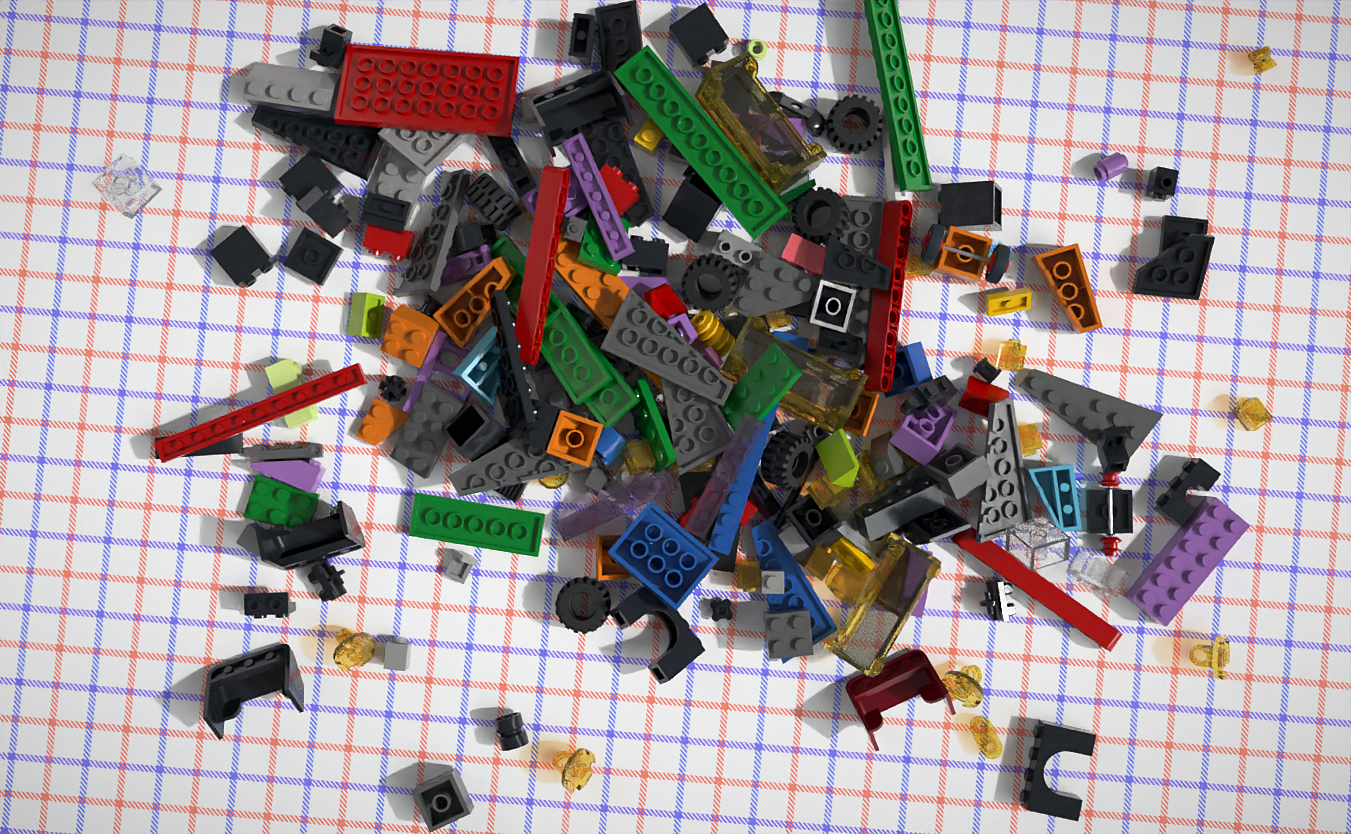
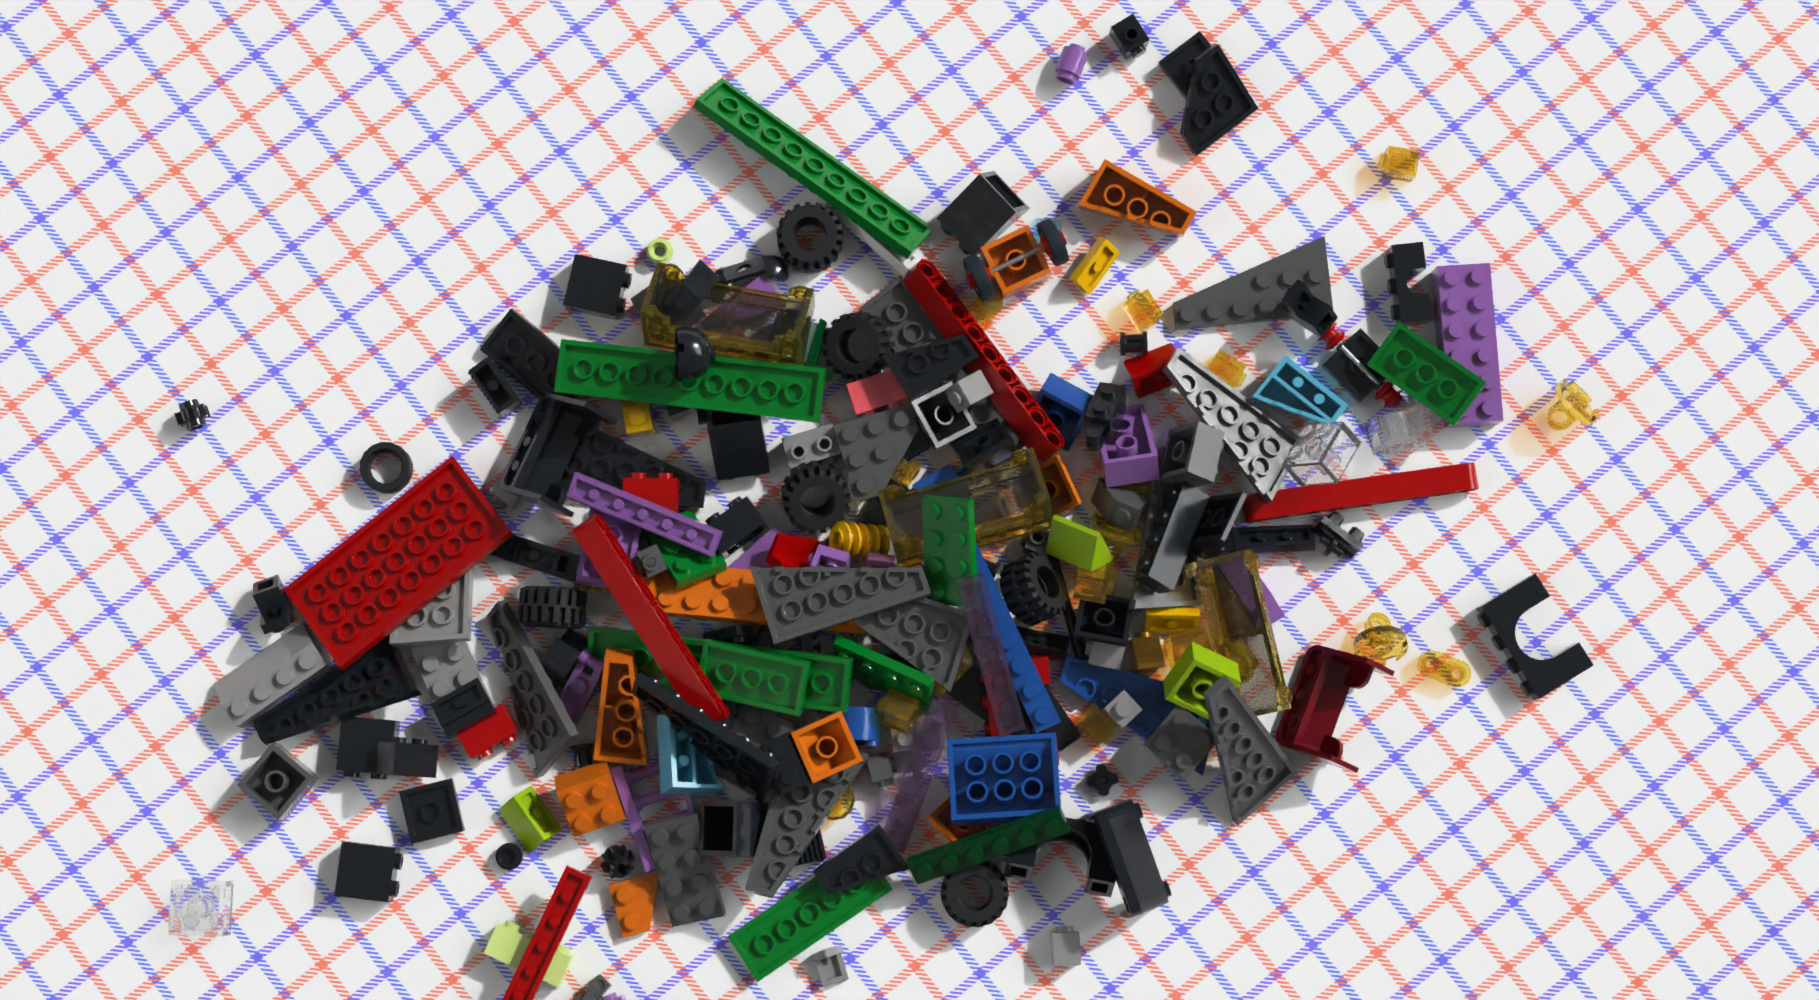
camera: 45 degrees left, 5 degrees down
none -> dark grey brick [237,743,321,820]
none -> black tyre [360,442,413,494]
none -> black plate [495,843,523,870]
none -> black slope [664,259,720,320]
none -> black cylinder [674,327,715,381]
none -> black wing [812,824,909,894]
none -> dark green plate [907,805,1070,885]
none -> light grey brick [944,370,994,413]
none -> light grey brick [1051,926,1081,966]
none -> black windscreen [1085,799,1172,918]
none -> lime brick [1163,641,1241,719]
none -> dark grey wing [1203,675,1298,825]
none -> clear yellow bracket [1218,638,1260,683]
none -> black plate [1232,524,1316,554]
none -> green plate [1367,321,1487,427]

